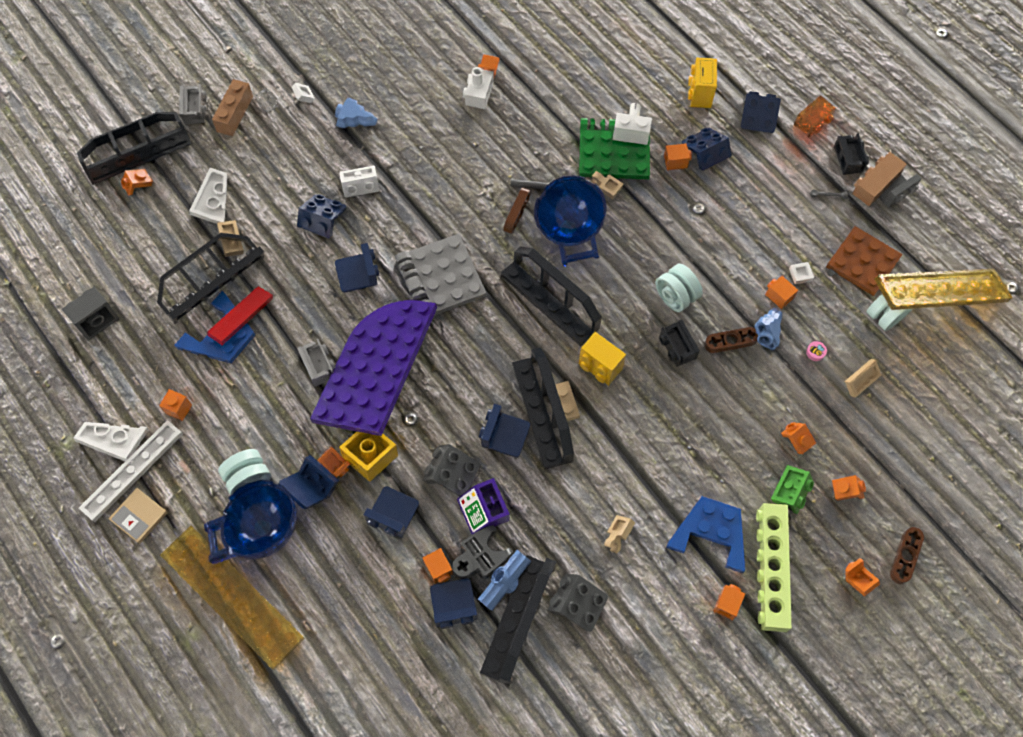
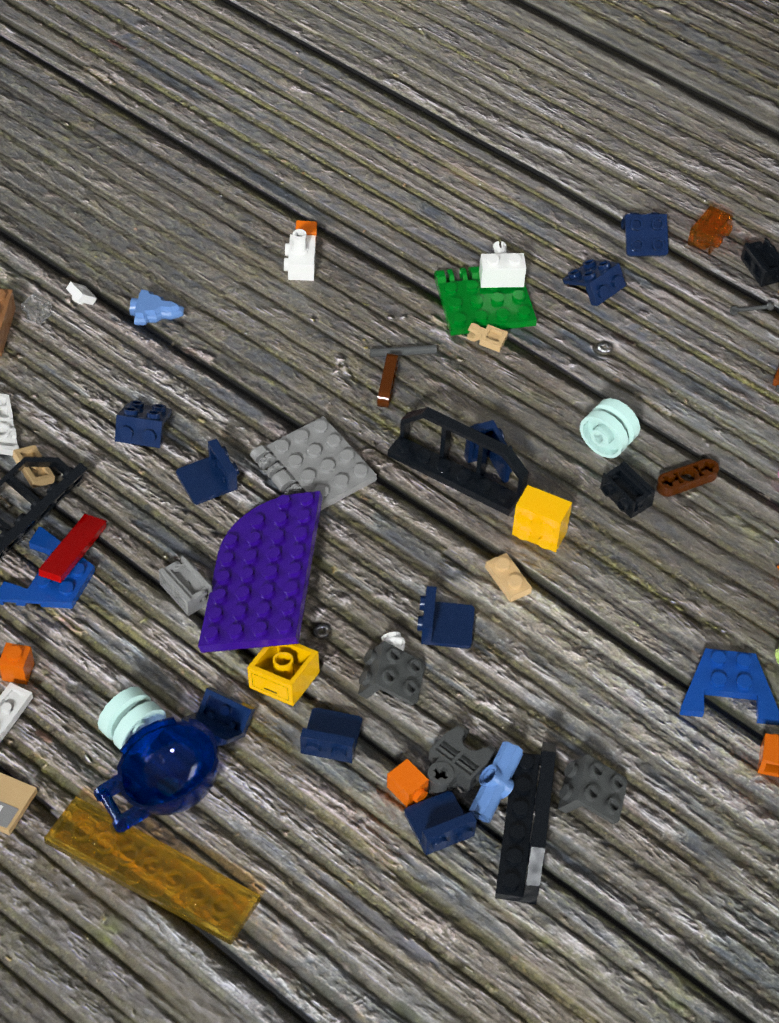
camera: 15 degrees left, 15 degrees down
orange bracket [317,447,350,478] -> none
white bracket [340,166,379,198] -> none
dark purple slope [457,478,510,534] -> none
black plate [512,347,574,470] -> none
clear blue windscreen [534,175,607,266] -> none
tan plate [604,515,635,553] -> none
orange brick [664,143,692,170] -> none
yellow brick [688,57,717,108] -> none
medium blue rock [754,308,782,350] -> none
orange brick [765,276,798,310] -> none
white plate [789,262,814,284] -> none
none -> white plate [381,632,405,651]
none -> dark blue bracket [464,420,513,483]

